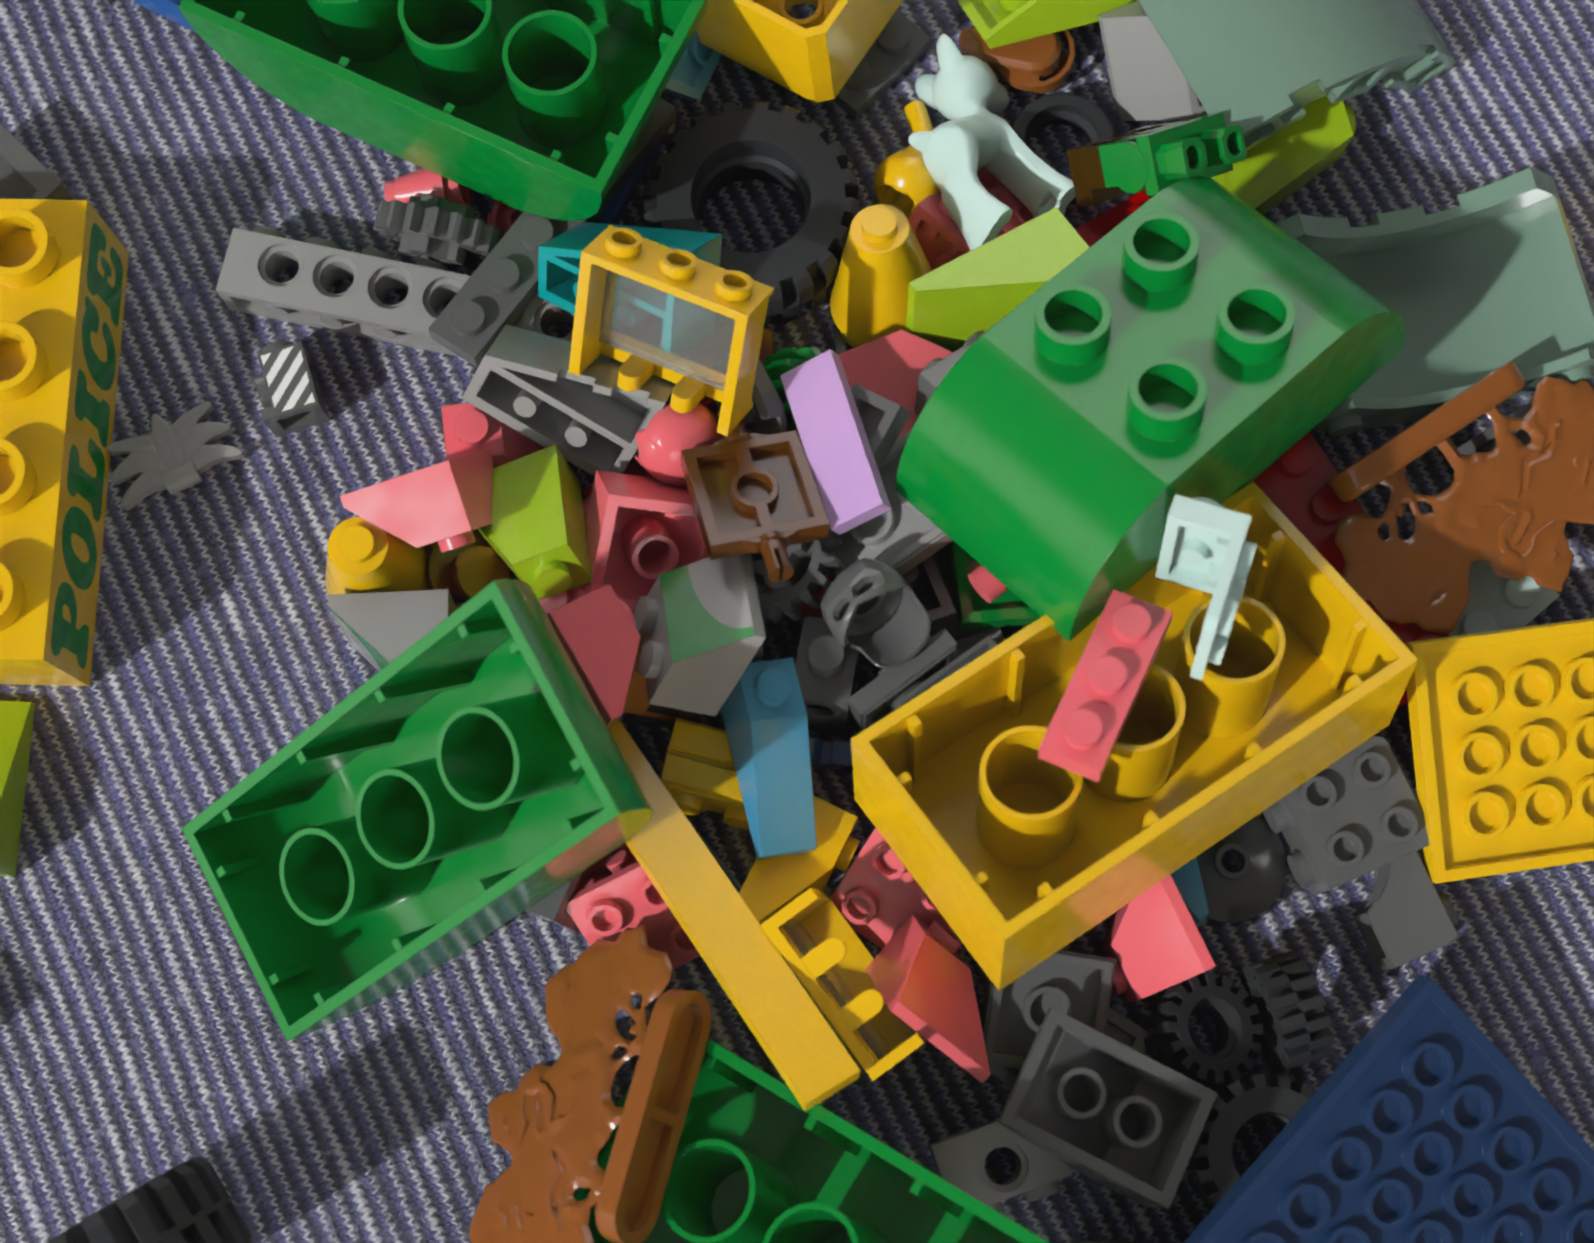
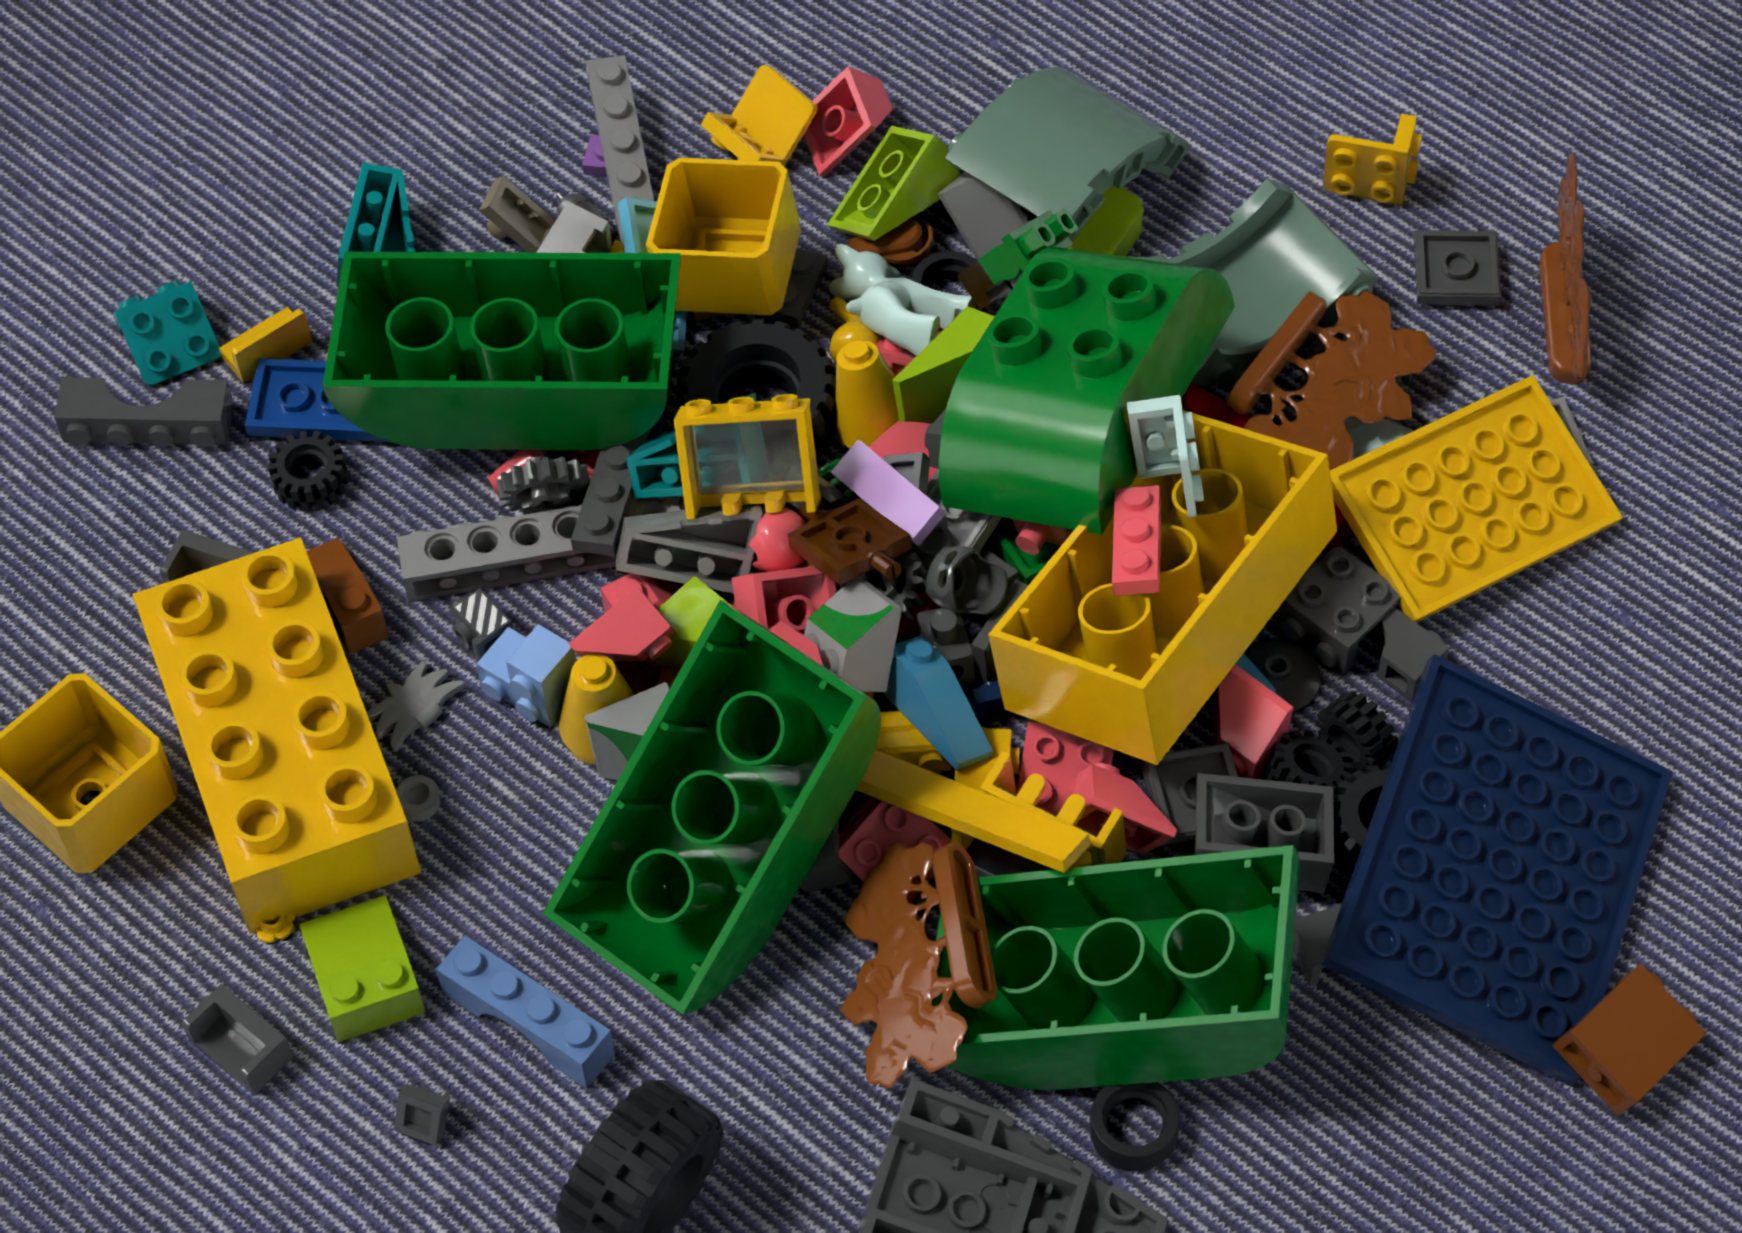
camera: 20 degrees left, 20 degrees down
none -> black tyre [268,430,349,512]
none -> dark orange slope [306,538,389,654]
none -> light grey tile [396,775,441,821]
none -> medium blue arch [436,935,615,1089]
none -> light blue brick [476,624,576,728]

